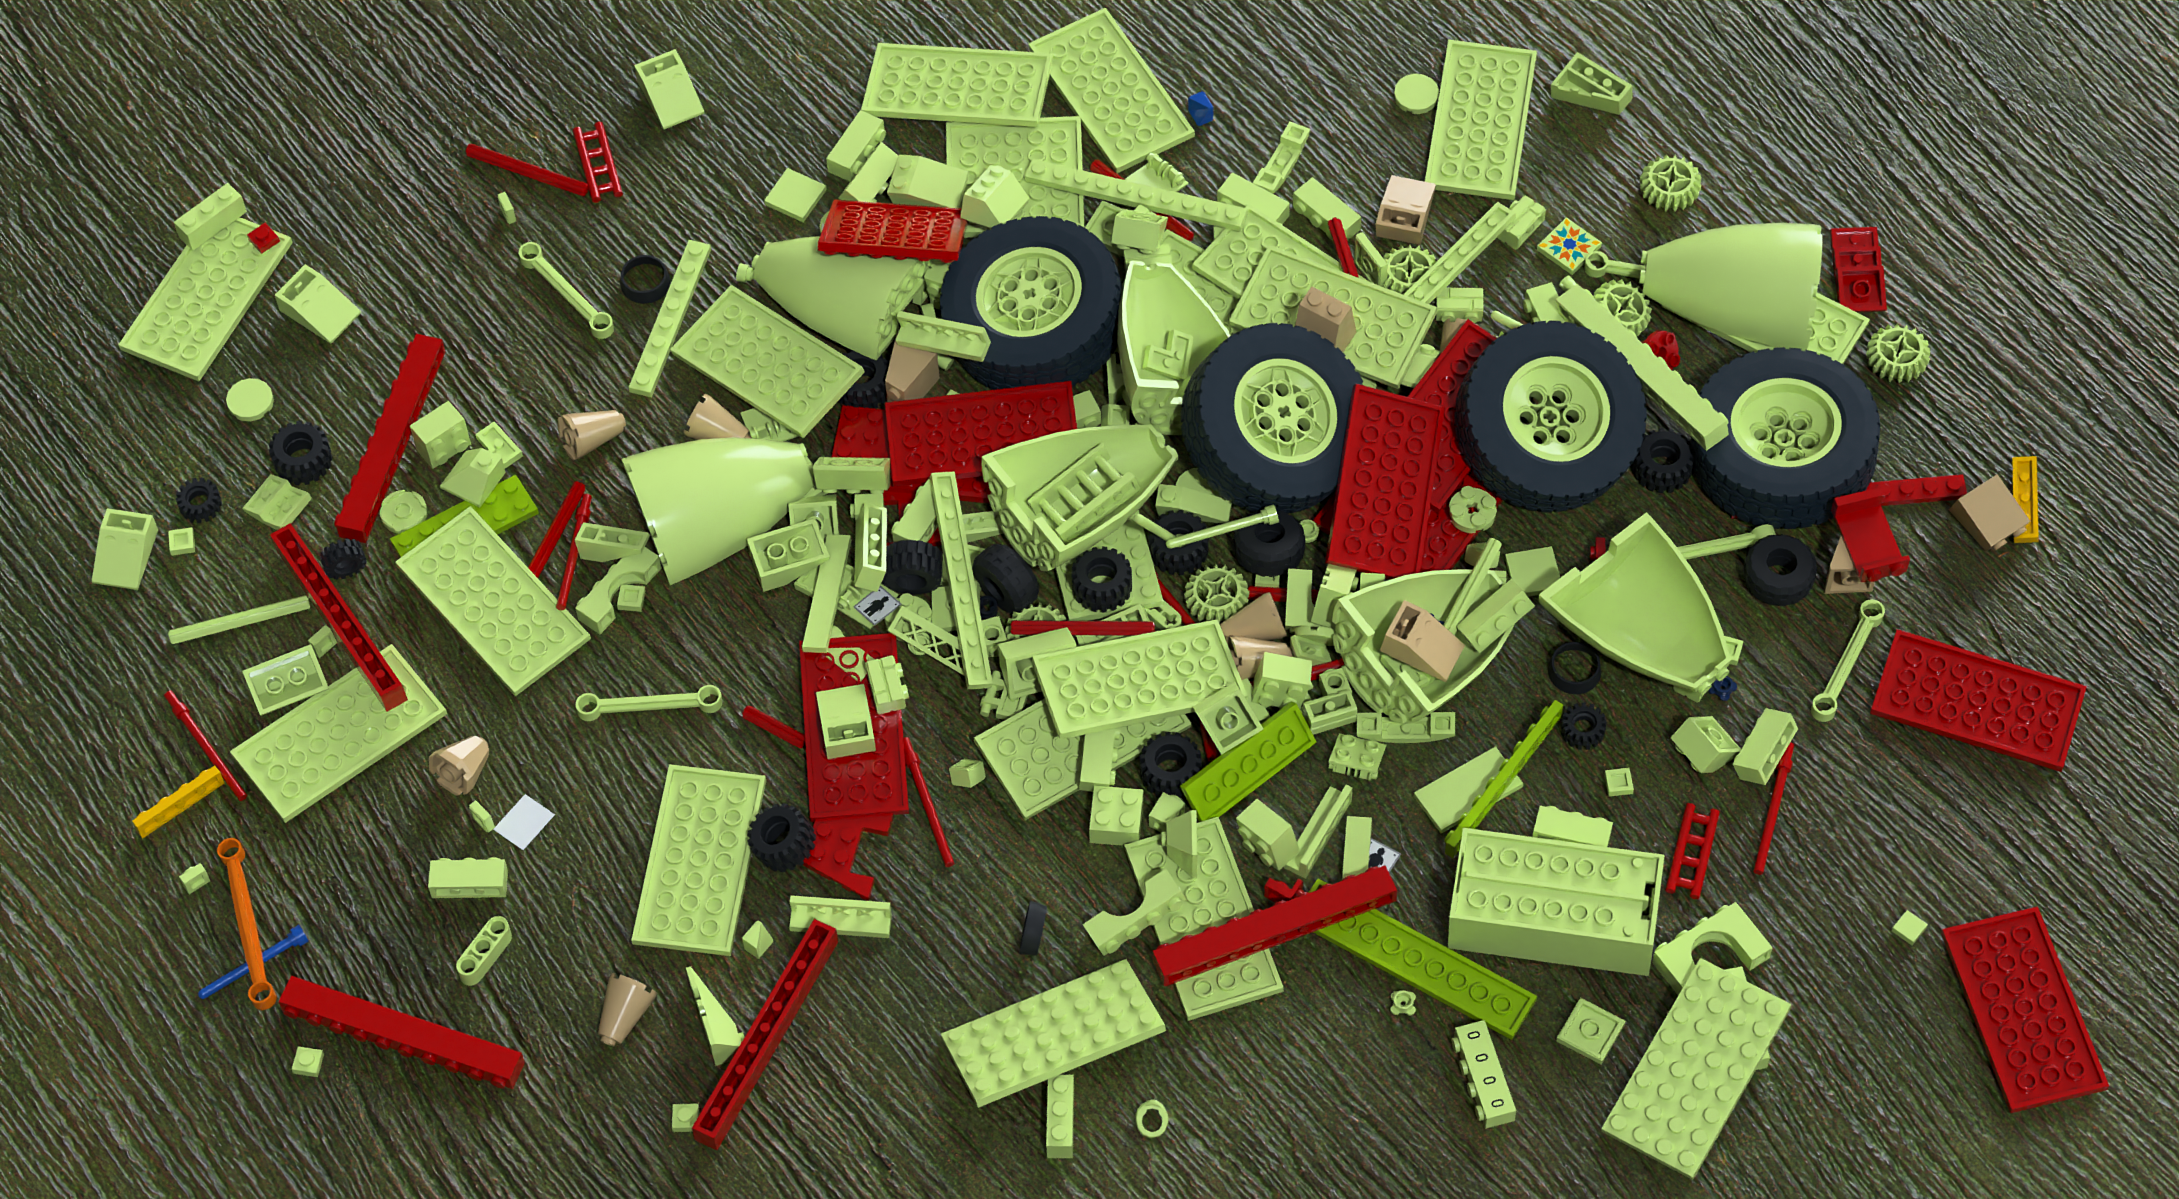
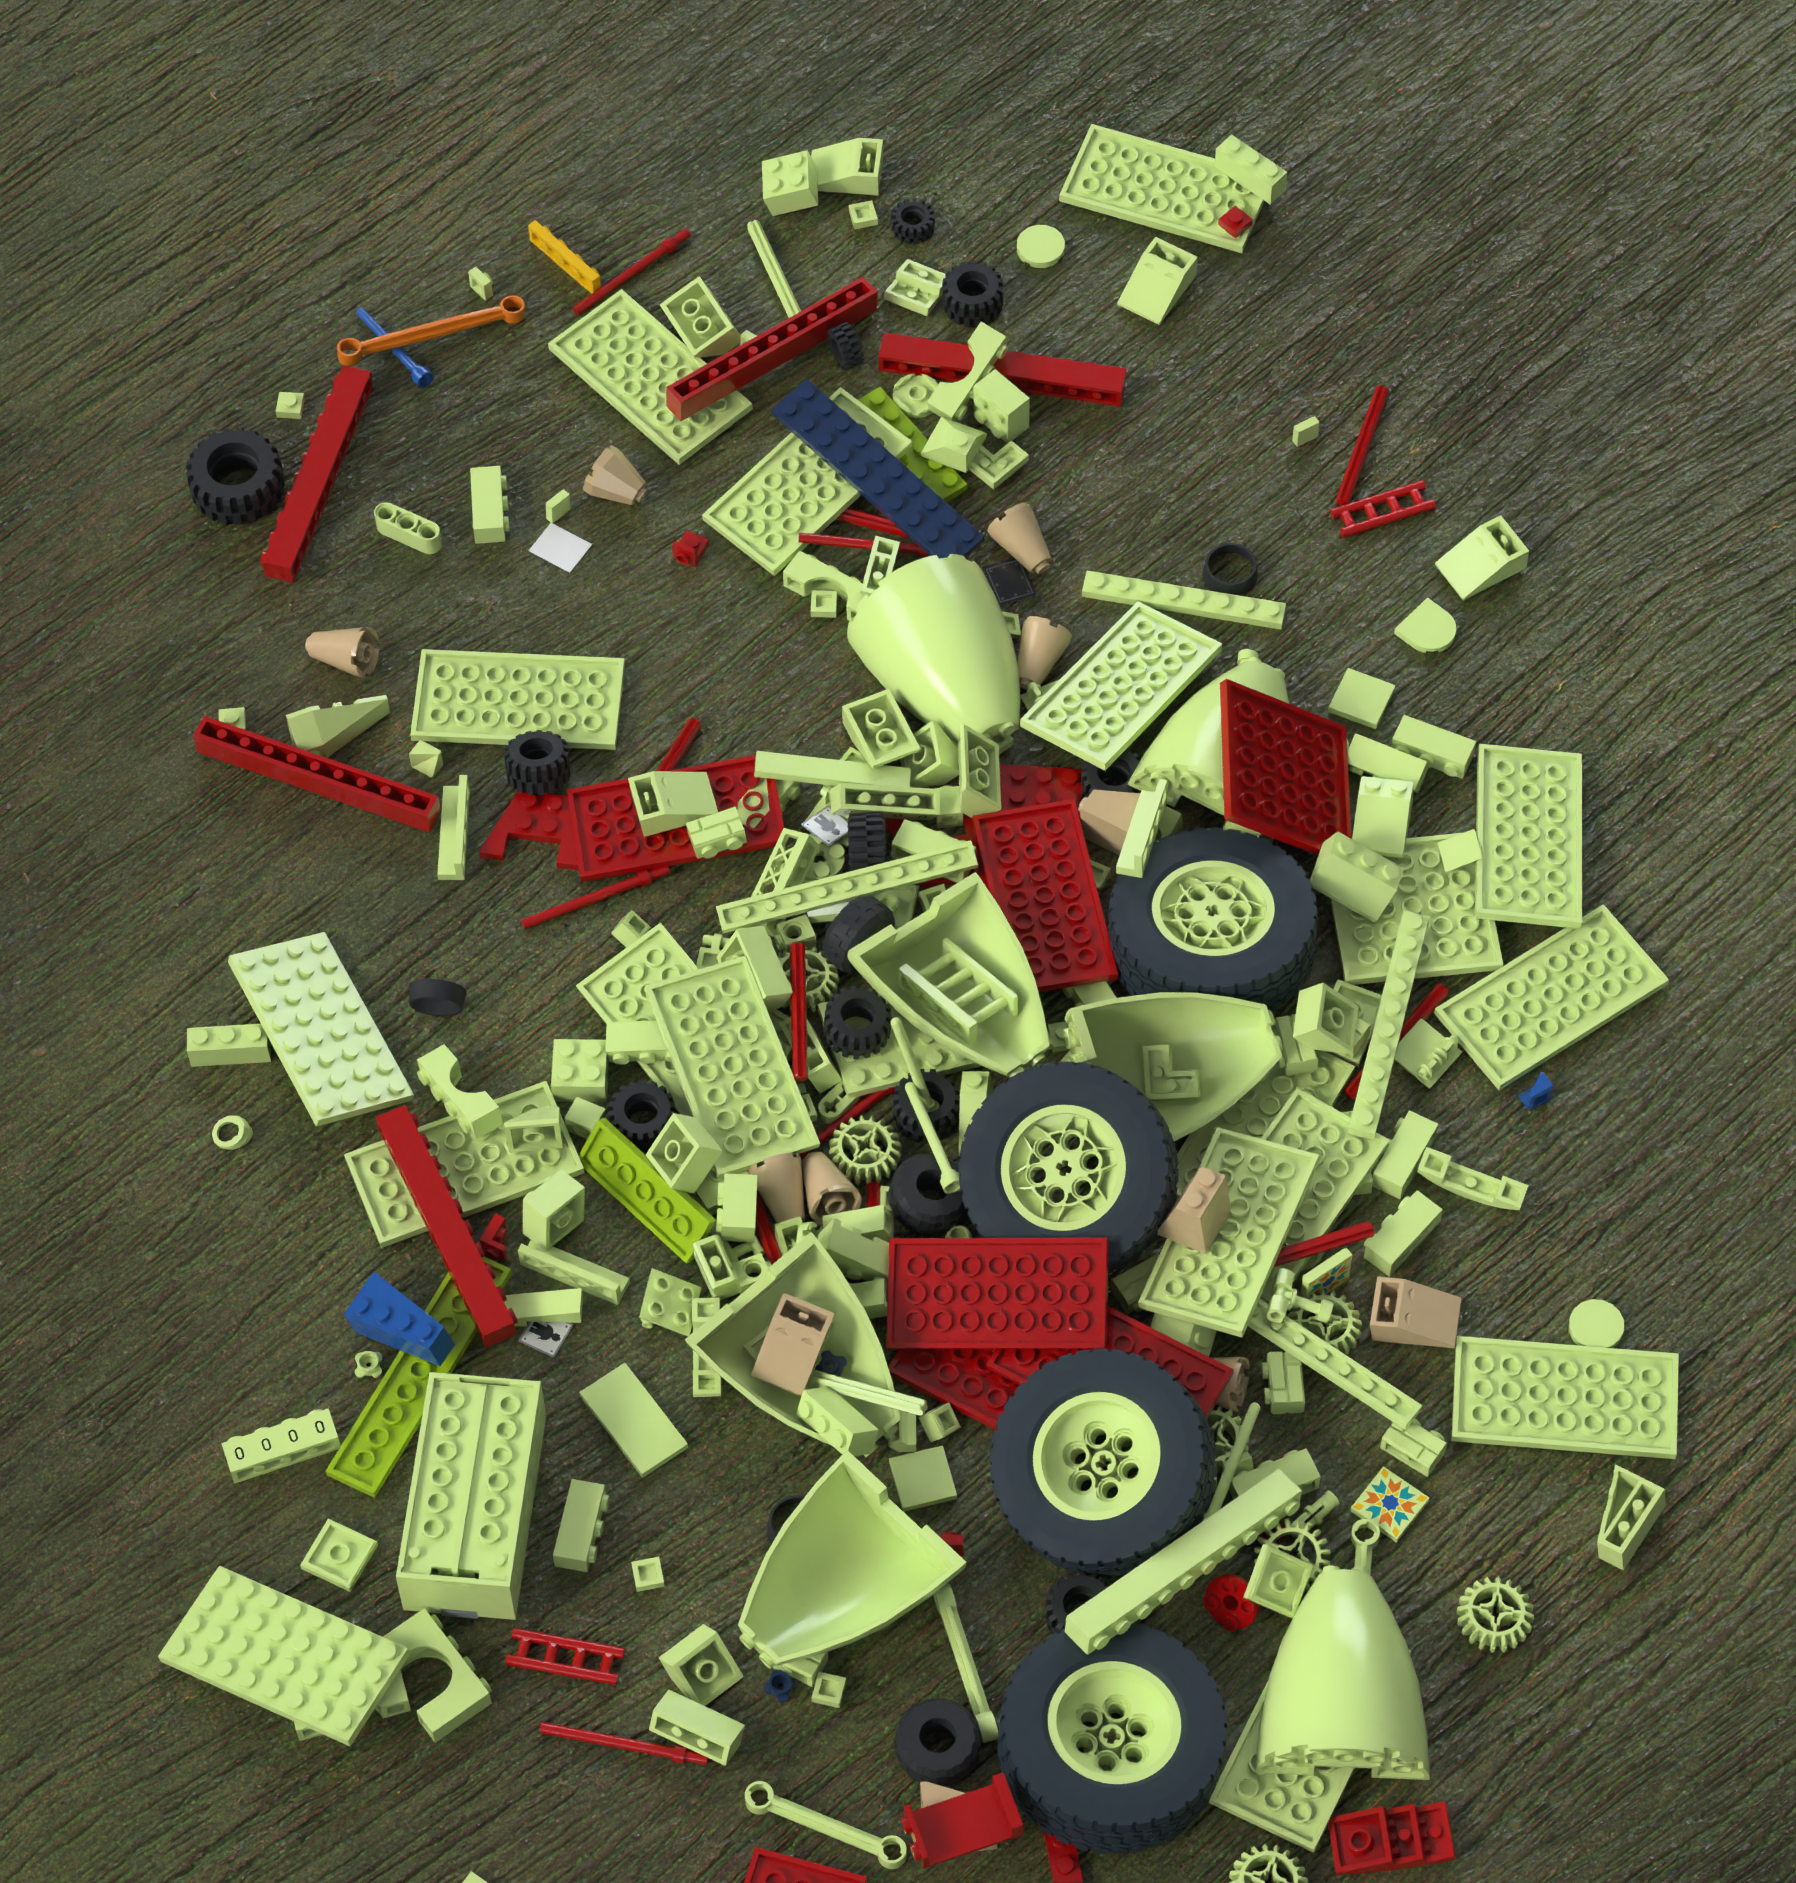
camera: 85 degrees right, 0 degrees up
yellowish green piece [519,242,614,339] -> none
yellowish green piece [576,685,722,721] -> none
lime plate [1444,700,1563,858] -> none
yellowish green plate [1449,486,1497,533] -> none
black tyre [1561,702,1607,750] -> none
none -> black tyre [186,428,285,525]
none -> blue wedge [344,1272,455,1366]
none -> red bracket [672,530,709,567]
none -> yellowish green brick [762,150,818,216]
none -> dark blue plate [772,379,984,559]
none -> yellowish green arch [927,322,1008,422]
none -> black sticker [982,558,1037,606]
none -> yellowish green plate [1243,1544,1313,1618]
none -> yellowish green bar [1266,1268,1334,1323]
none -> yellowish green tile [1394,598,1456,653]
none -> yellowish green sticker [1438,829,1482,872]

